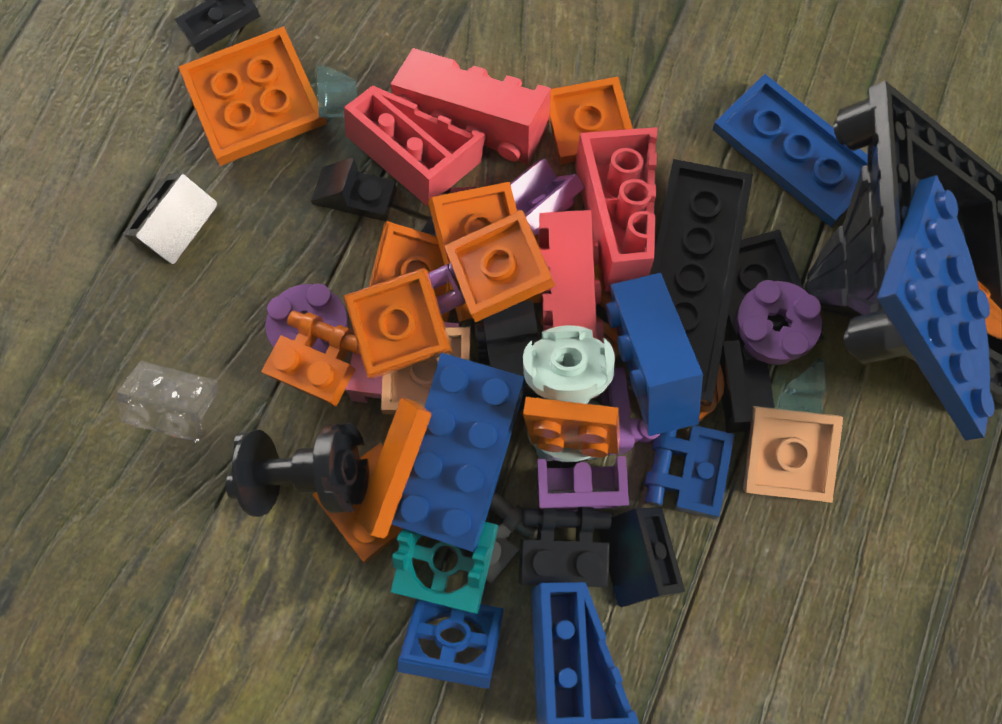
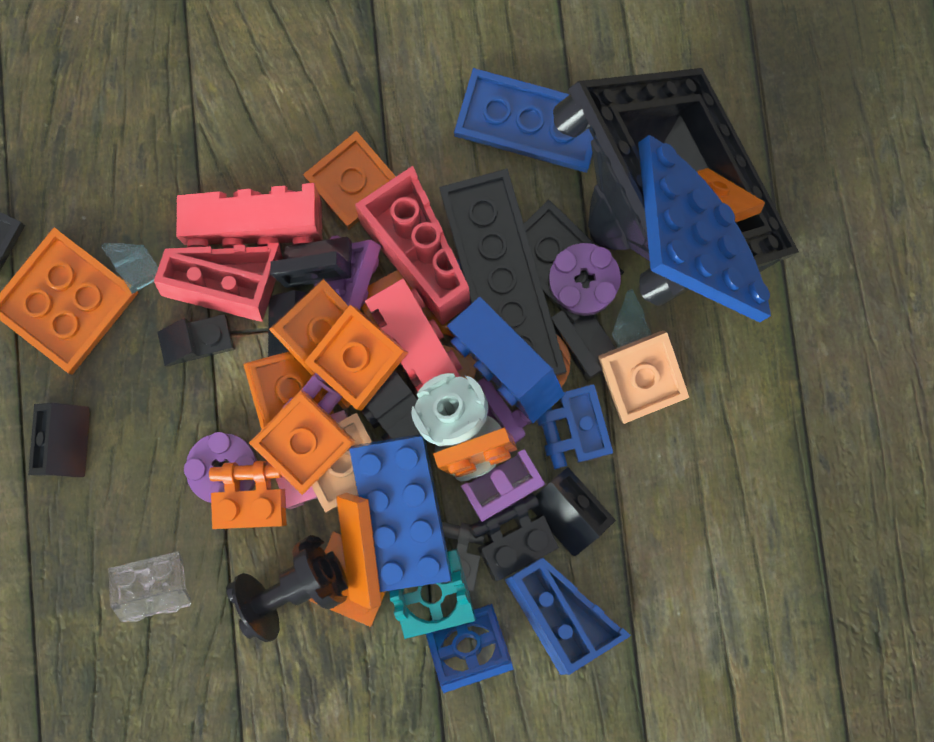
camera: 30 degrees left, 10 degrees up
none -> black panel [270,237,352,288]

